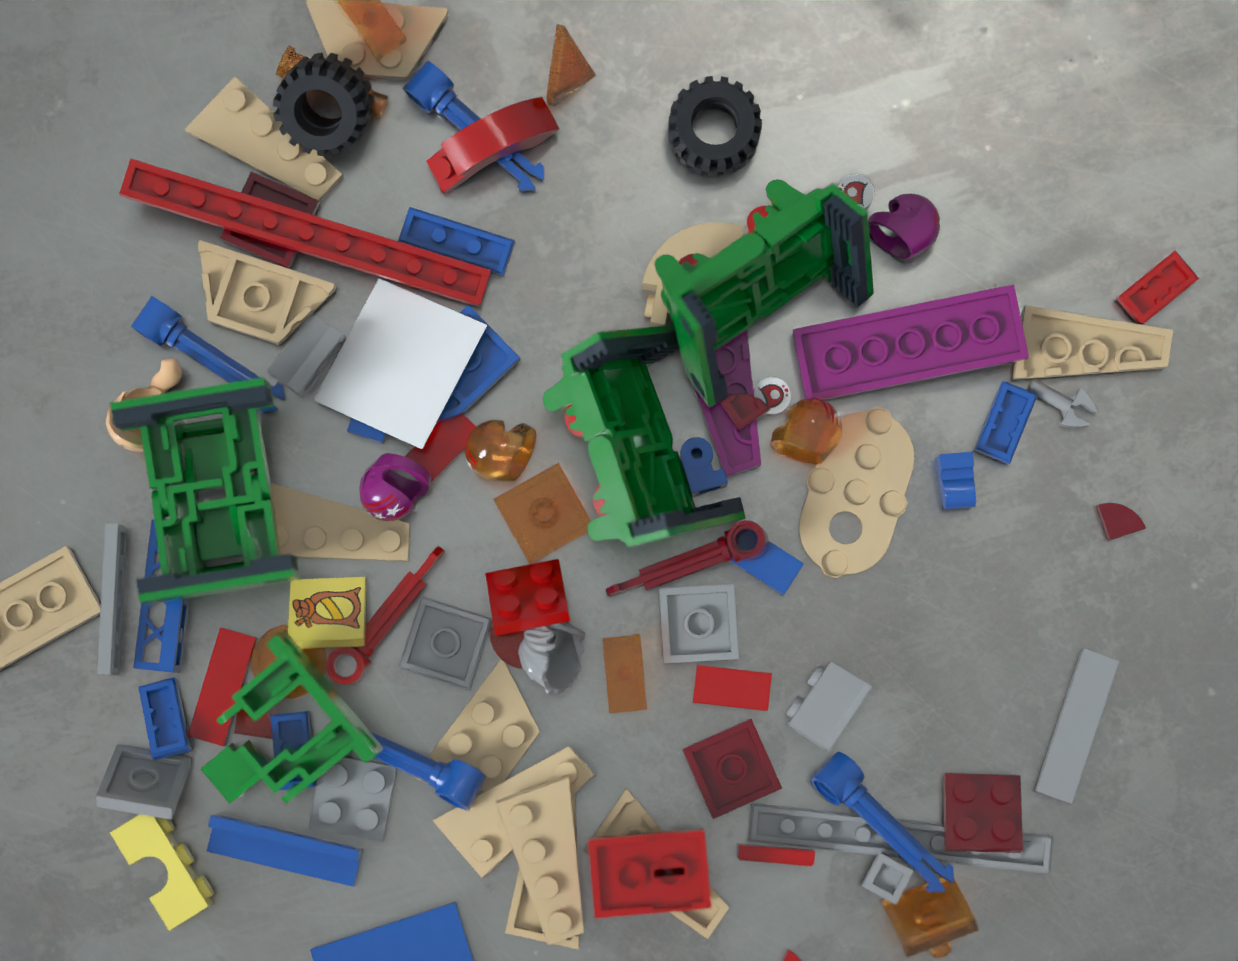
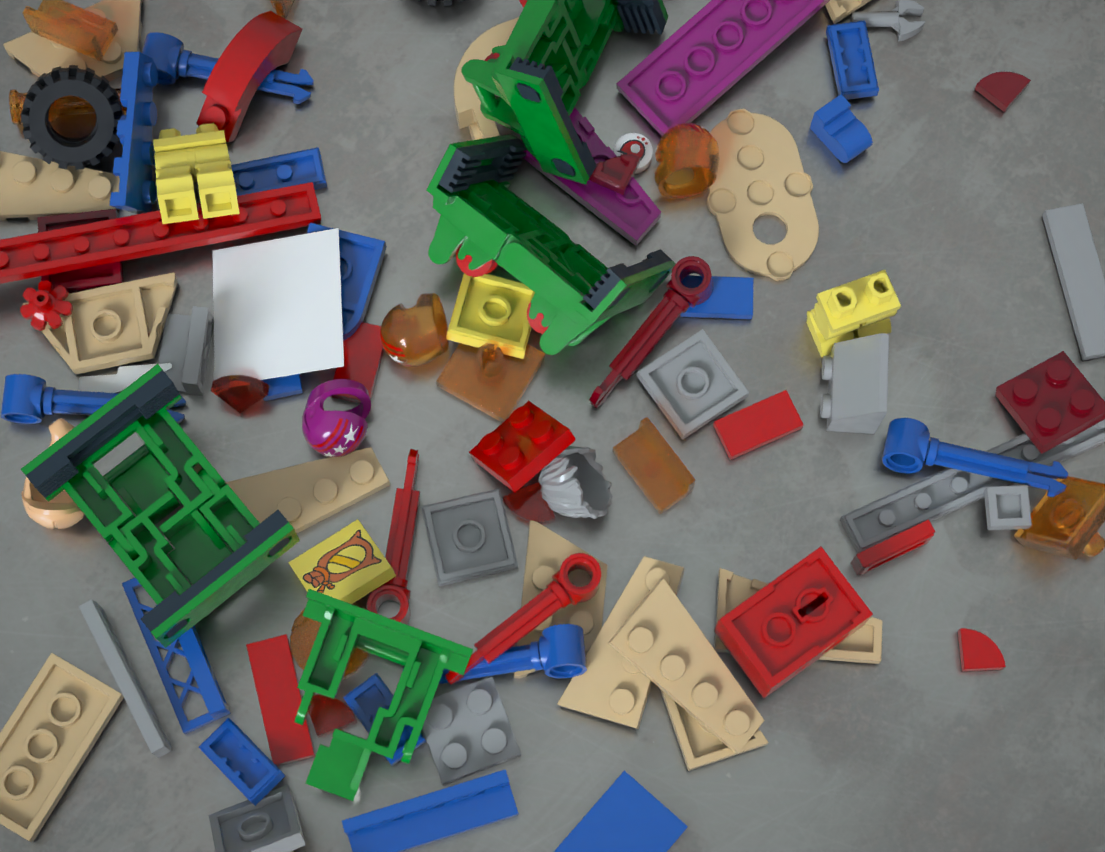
camera: 35 degrees left, 10 degrees down
blue leg [680,437,728,497] -> none
dark red plate [682,719,782,819] -> none
none -> red plant [20,280,73,331]
none -> white sticker [79,363,172,393]
none -> blue wing [110,52,158,214]
none -> light yellow hips [153,123,239,224]
none -> clear red tile [211,375,269,413]
none -> red piece [445,553,601,685]
none -> light yellow tile [446,273,535,359]
none -> light yellow hips [806,270,901,357]

